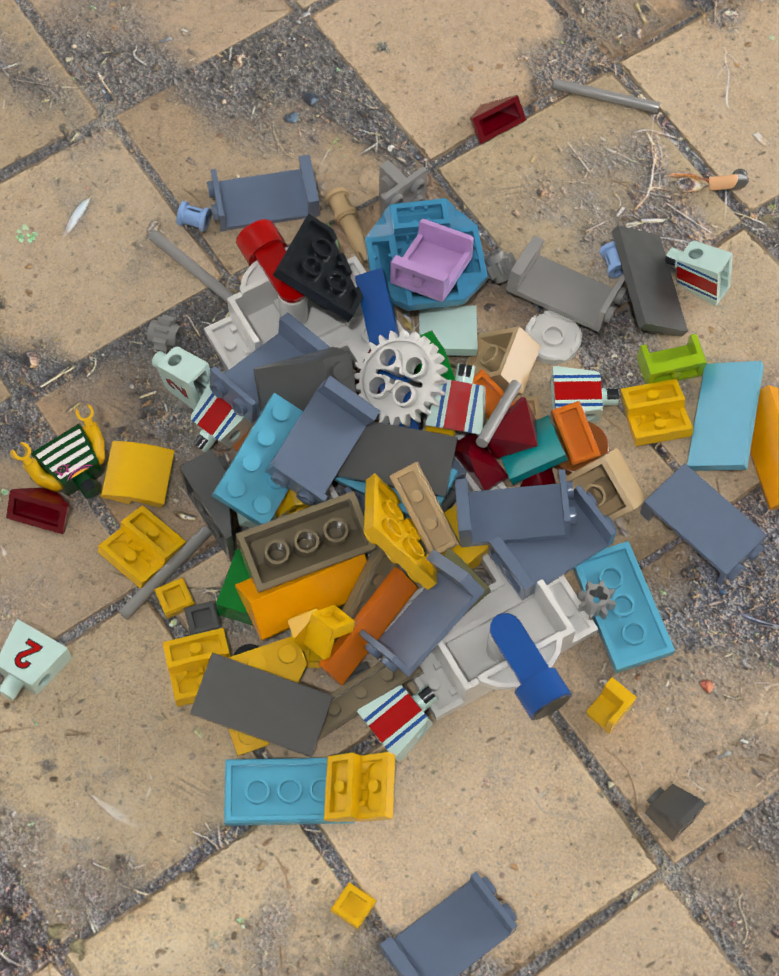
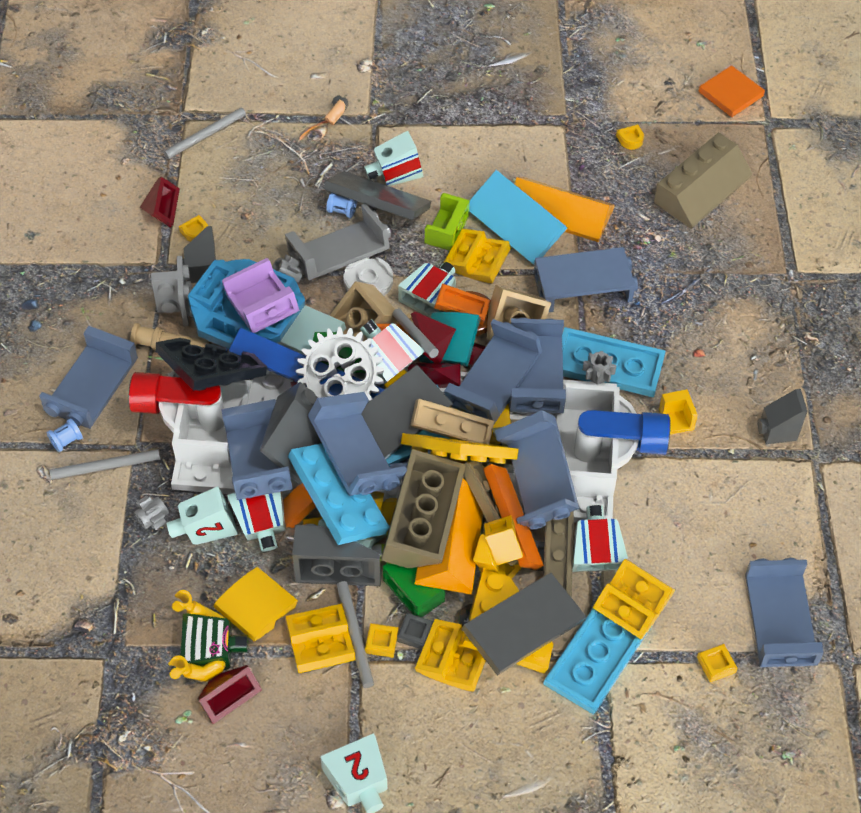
camera: 55 degrees left, 10 degrees down
none -> yellow tile [179,215,208,242]
none -> dark grey slope [183,226,216,283]

